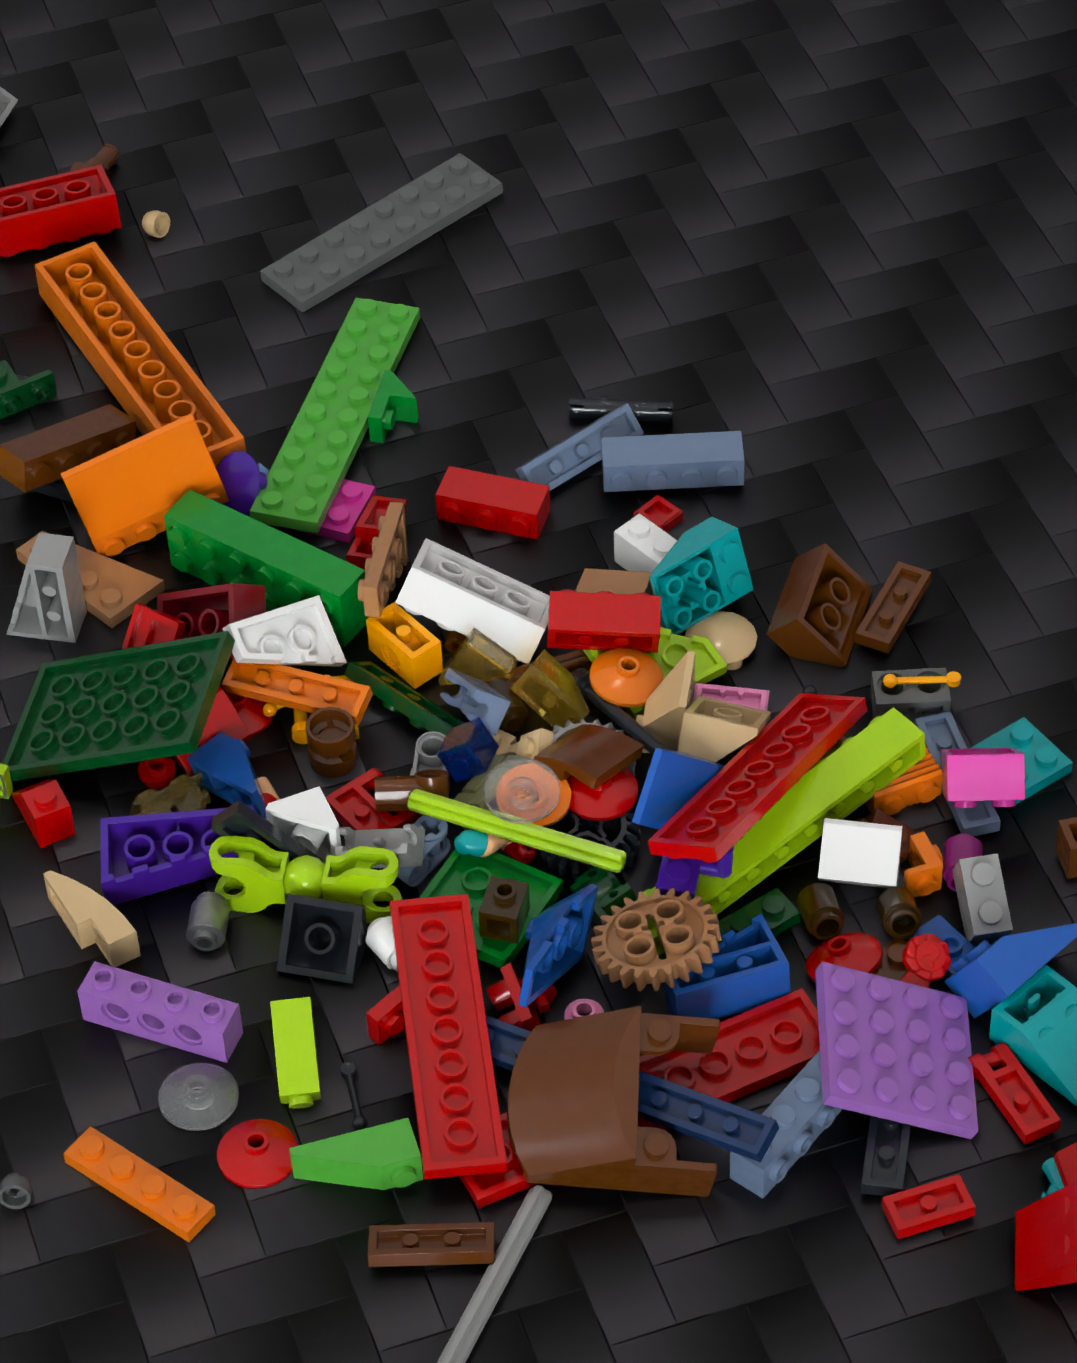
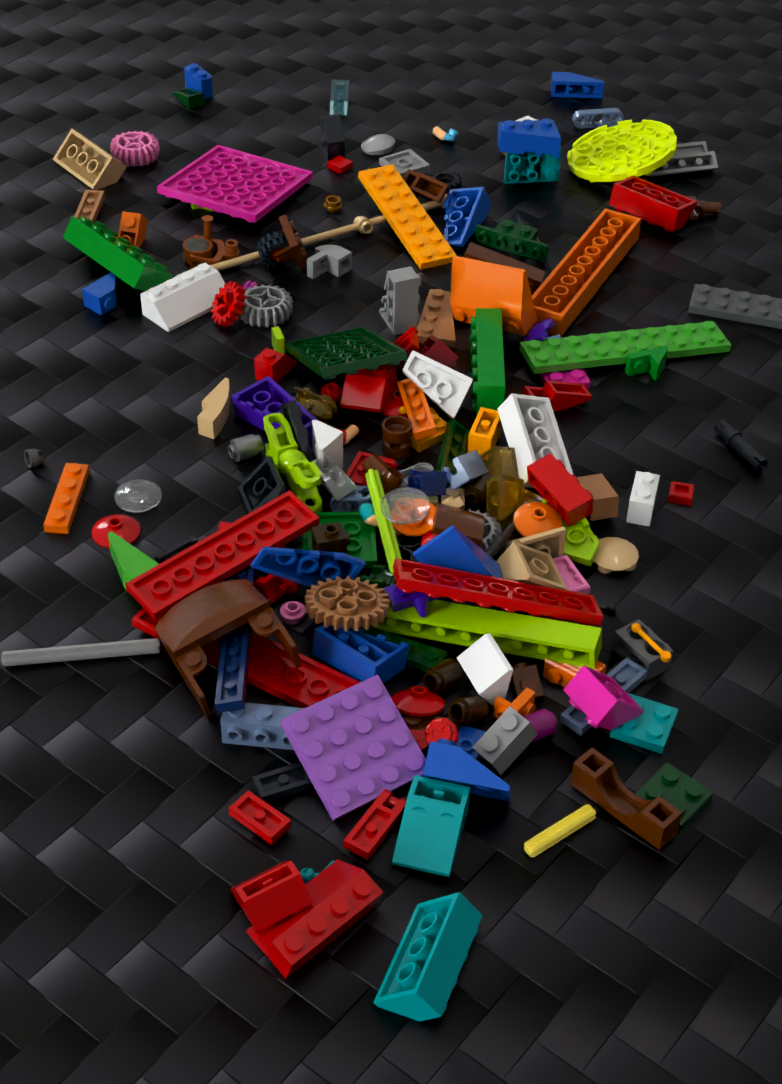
camera: 55 degrees right, 5 degrees down
medium lavender brick [77,961,243,1063] -> none
tan hinge [142,210,170,238] -> none
blue slope [187,732,267,820] -> none
lime slope [270,997,321,1109] -> none
medium nougat wing [358,502,409,617] -> none
reddish brown plate [368,1222,495,1267] -> none
red brick [435,466,551,540] -> none
sand blue plate [515,403,644,491] -> none
sand blue brick [601,431,744,492] -> none
teal slope [649,517,754,635] -> none
reddish brown slope [766,543,873,667] -> none
reddish brown plate [855,561,931,654] -> none

